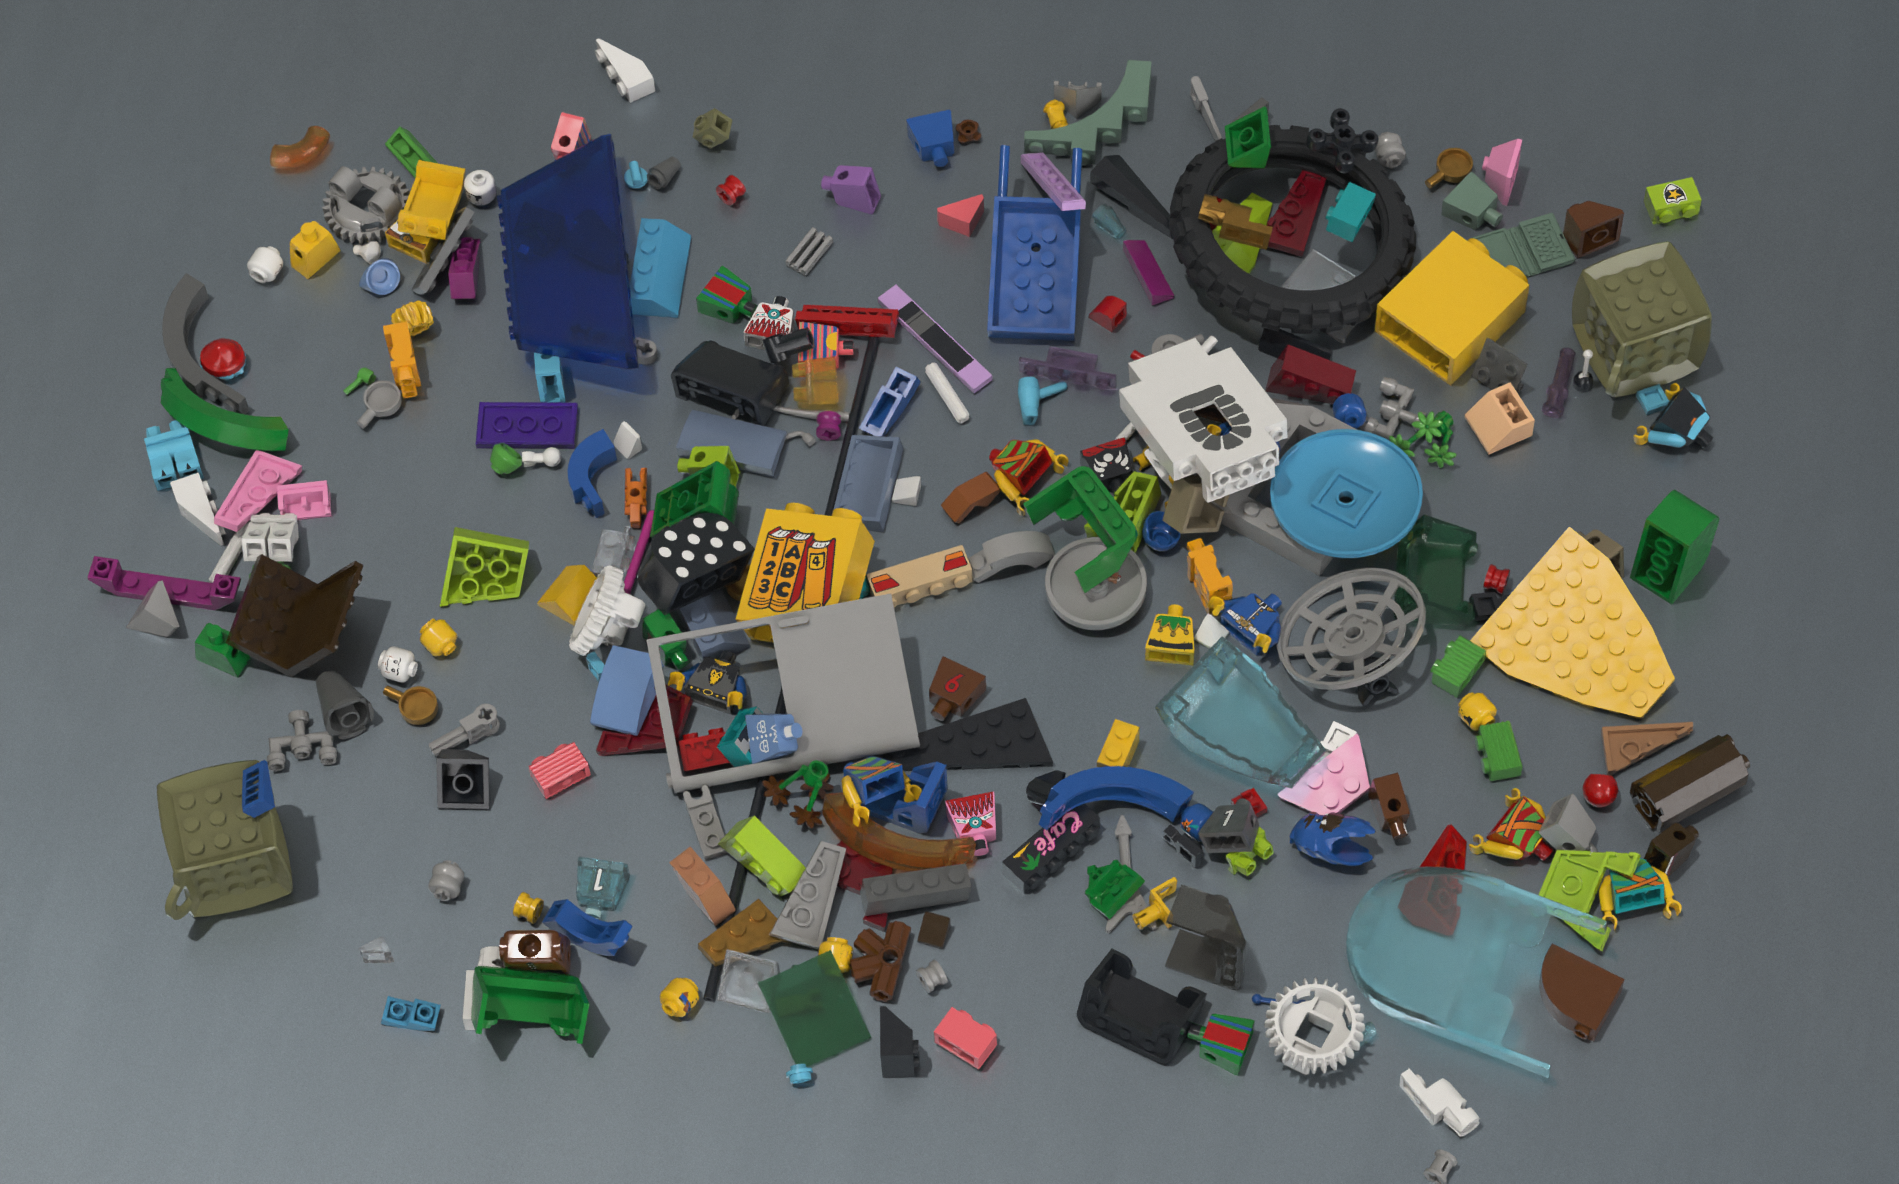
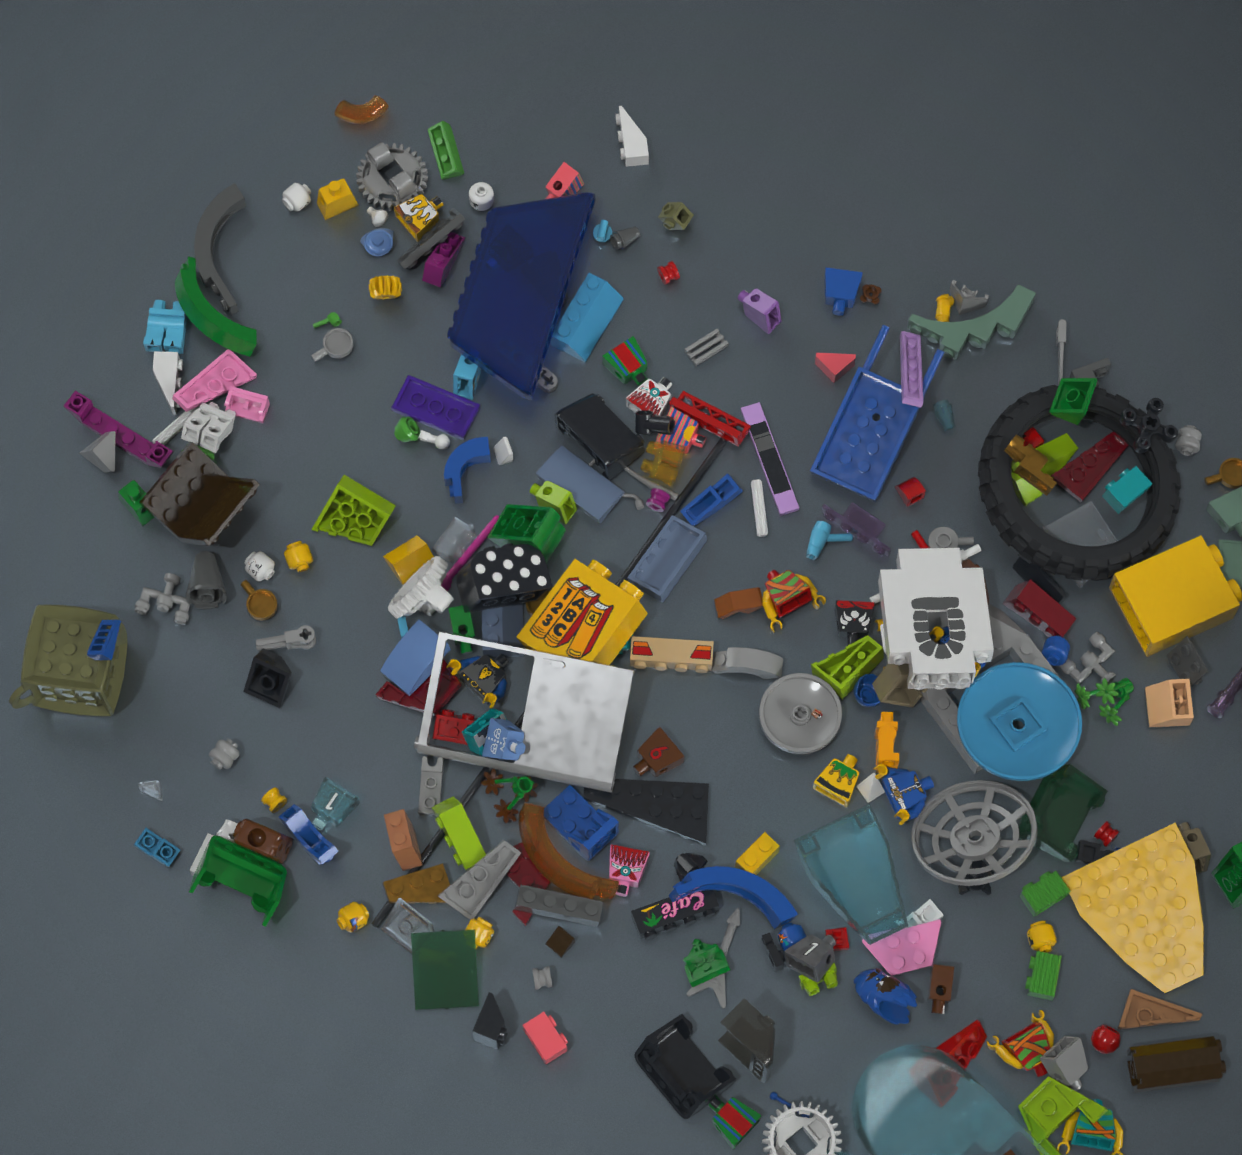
camera: 20 degrees right, 10 degrees up
red hair [200,338,246,380] -> none
light orange hips [383,322,421,398] -> none
yellow panel [398,160,466,240] -> none
coral brick [528,742,591,799] -> none
orange hinge [624,468,647,528] -> none
medium azure plate [786,1064,813,1084] -> none
torso [841,756,922,827] -> none
reddish brown piece [850,921,911,1002] -> none
white slope [892,476,921,506] -> none
green windscreen [1023,466,1138,593] -> none
black wedge [1090,155,1172,239] -> none
magenta slope [1123,240,1174,306] -> none
yellow bracket [1132,877,1177,930] -> none
dark brown torso [1644,823,1699,877] -> none

